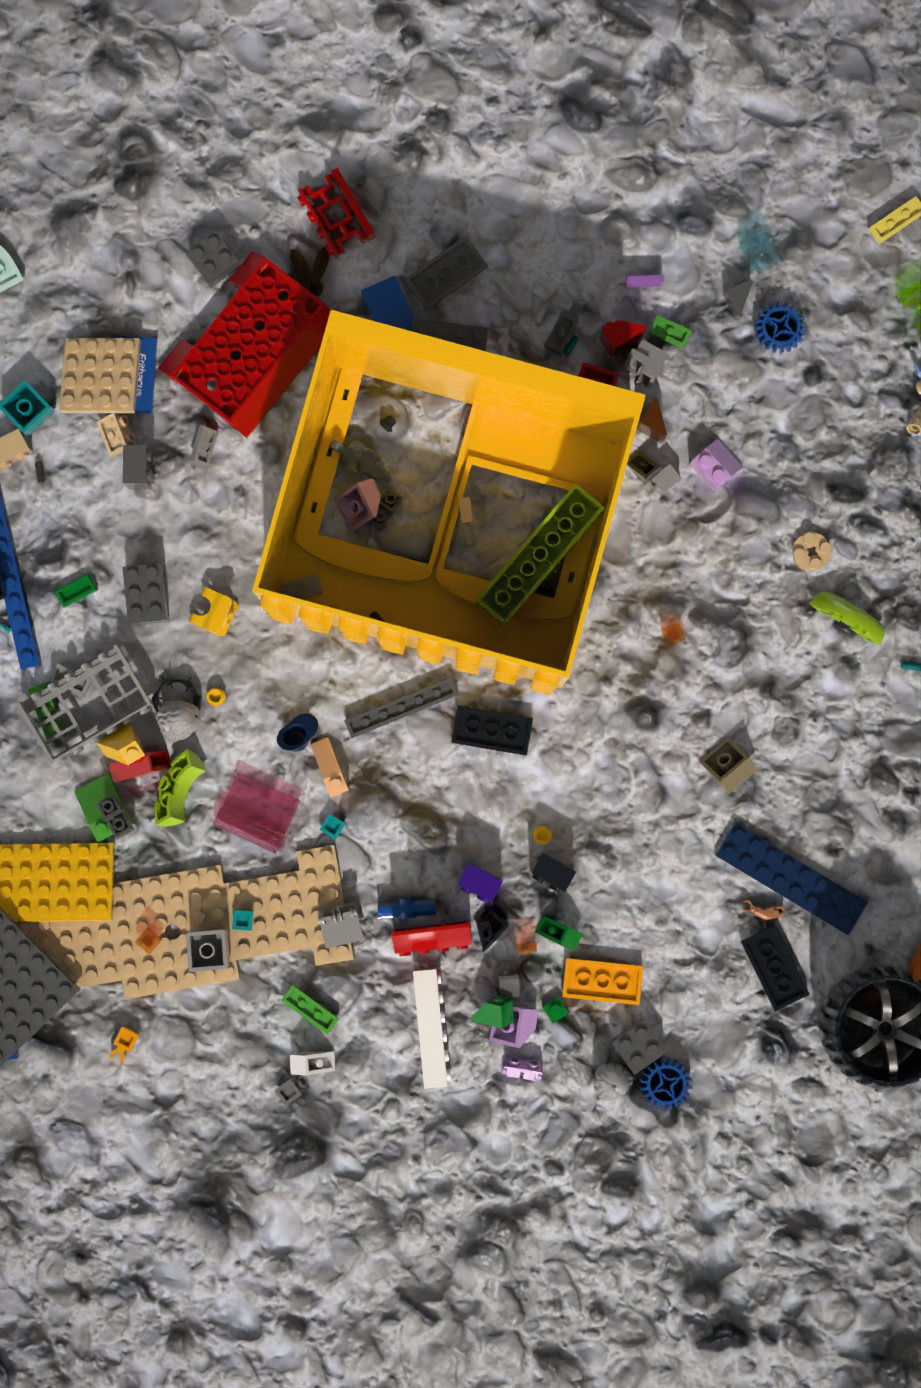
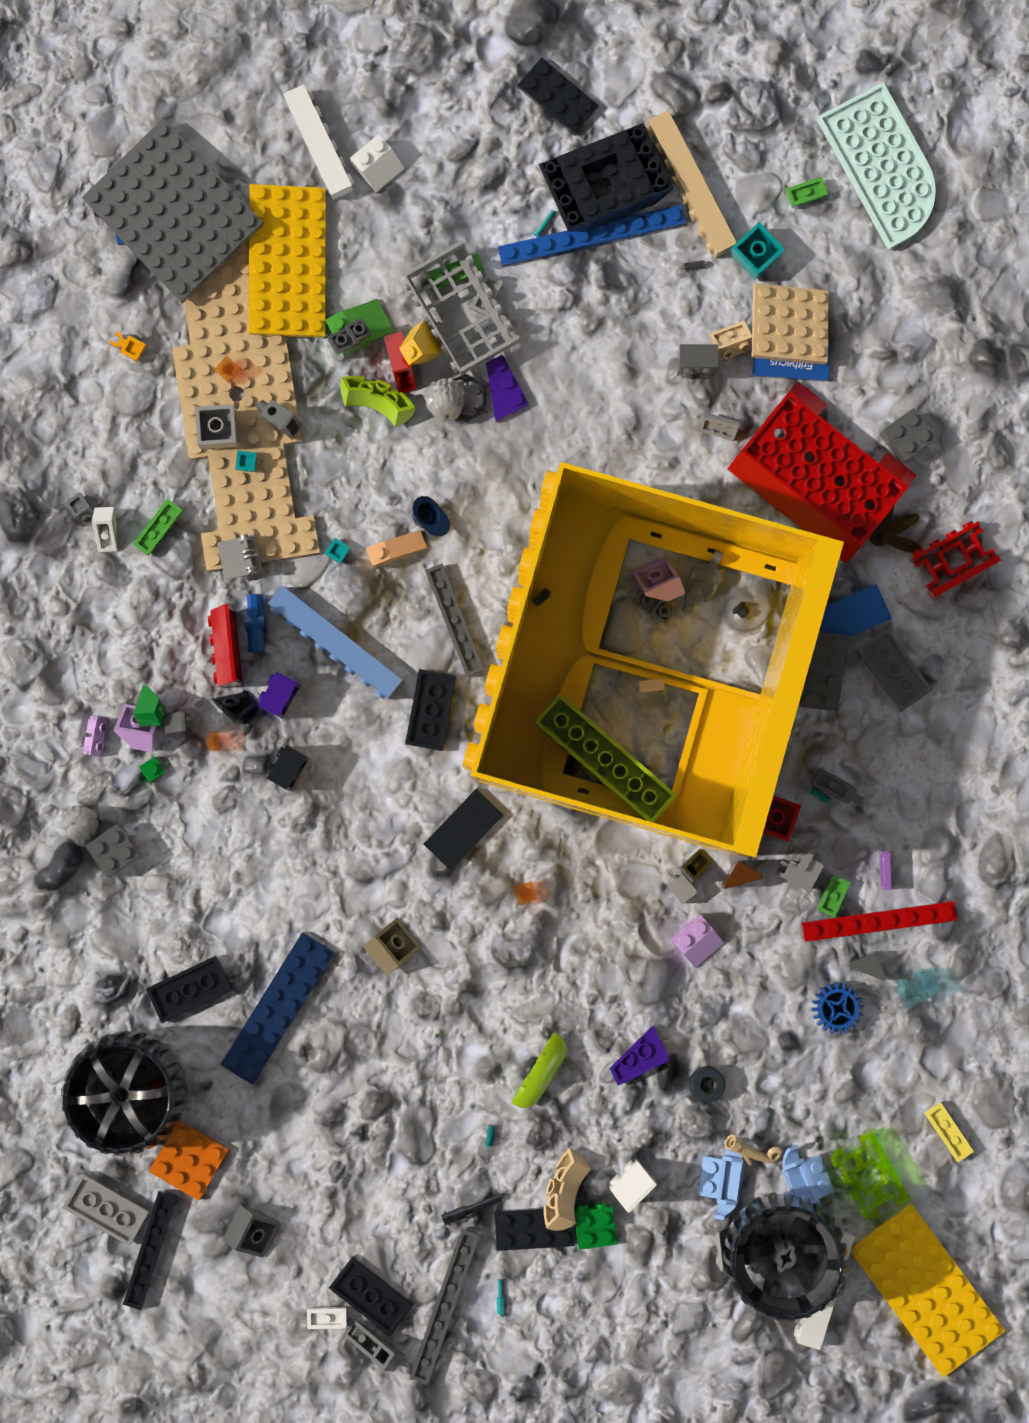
camera: 90 degrees right, 0 degrees up
green tile [54,573,98,608] -> none
dark grey brick [122,563,170,626] -> none
yellow piece [188,587,239,636] -> none
yellow plate [206,687,226,706] -> none
clear pink door [213,772,301,854] -> none
light grey plate [280,574,322,599] -> none
white brick [413,968,451,1089] -> none
yellow plate [533,826,552,845] -> none
green slope [535,915,583,951] -> none
light orange plate [562,958,643,1005] -> none
red slope [599,320,646,357] -> none
blue gear [640,1057,692,1110] -> none
nougat arm [741,900,785,920] -> none
tan plate [792,532,831,571] -> none
none -> dark grey torso [256,400,303,440]
none -> medium blue brick [268,586,403,699]
none -> black tile [423,789,503,871]
none -> dark purple wing [486,354,529,423]
none -> dark purple wing [609,1025,670,1086]
none -> black wheel [690,1066,726,1103]
none -> red plate [801,901,957,942]

